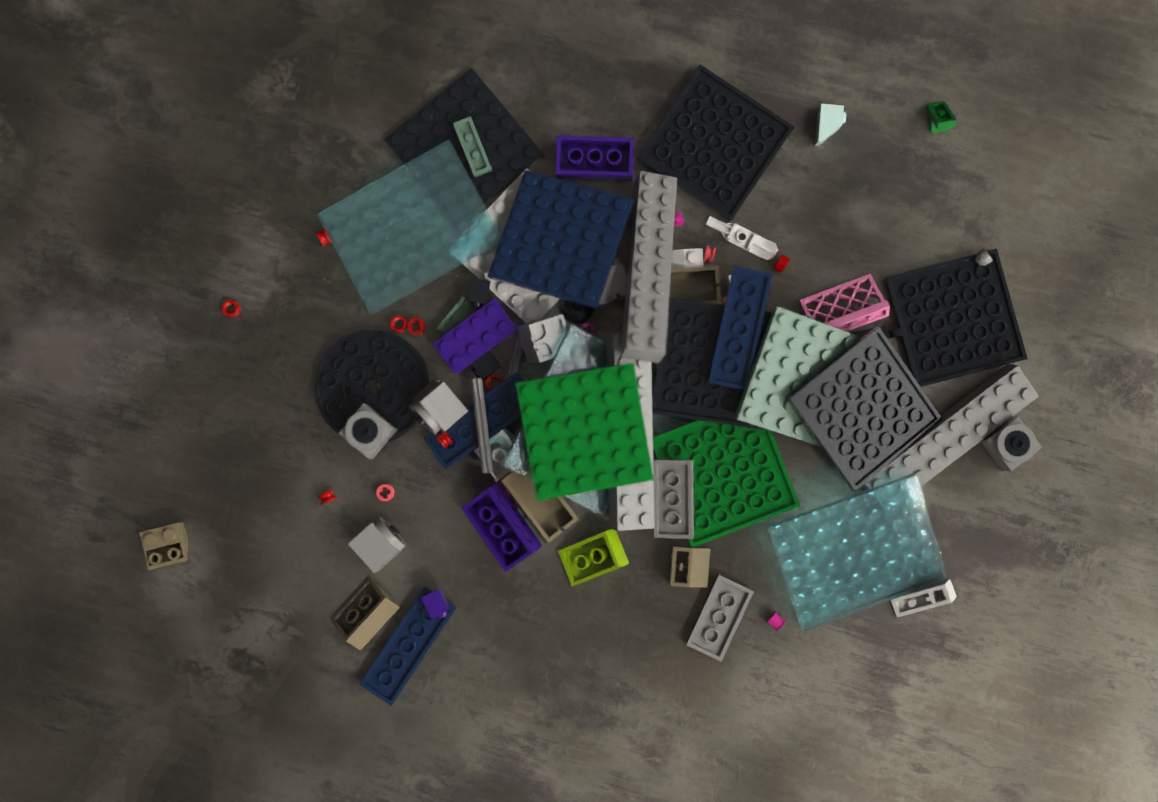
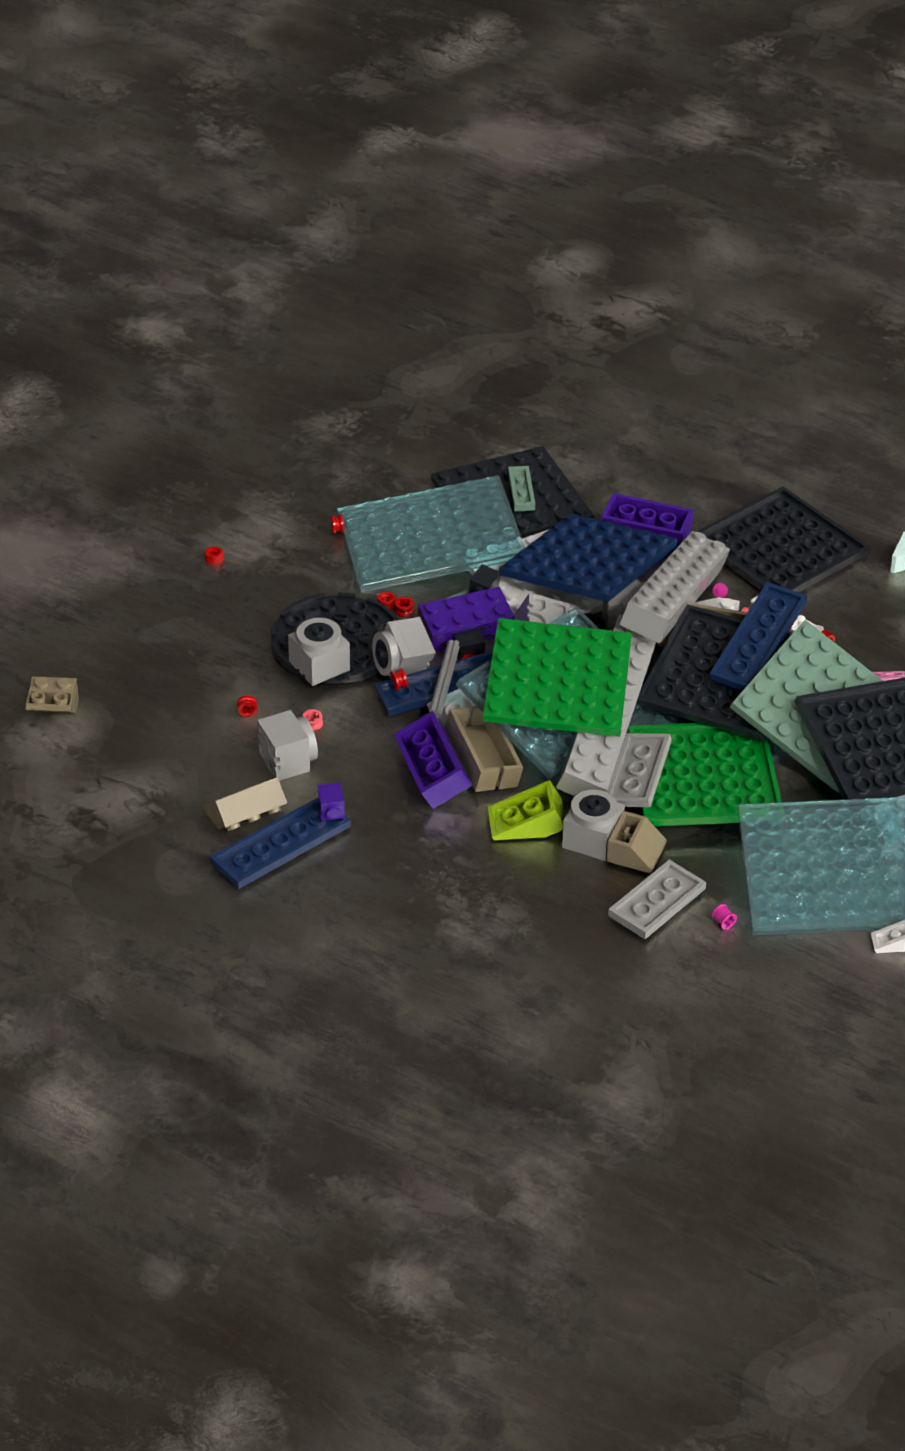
camera: 15 degrees right, 45 degrees down
none -> light grey piece [562,790,625,861]

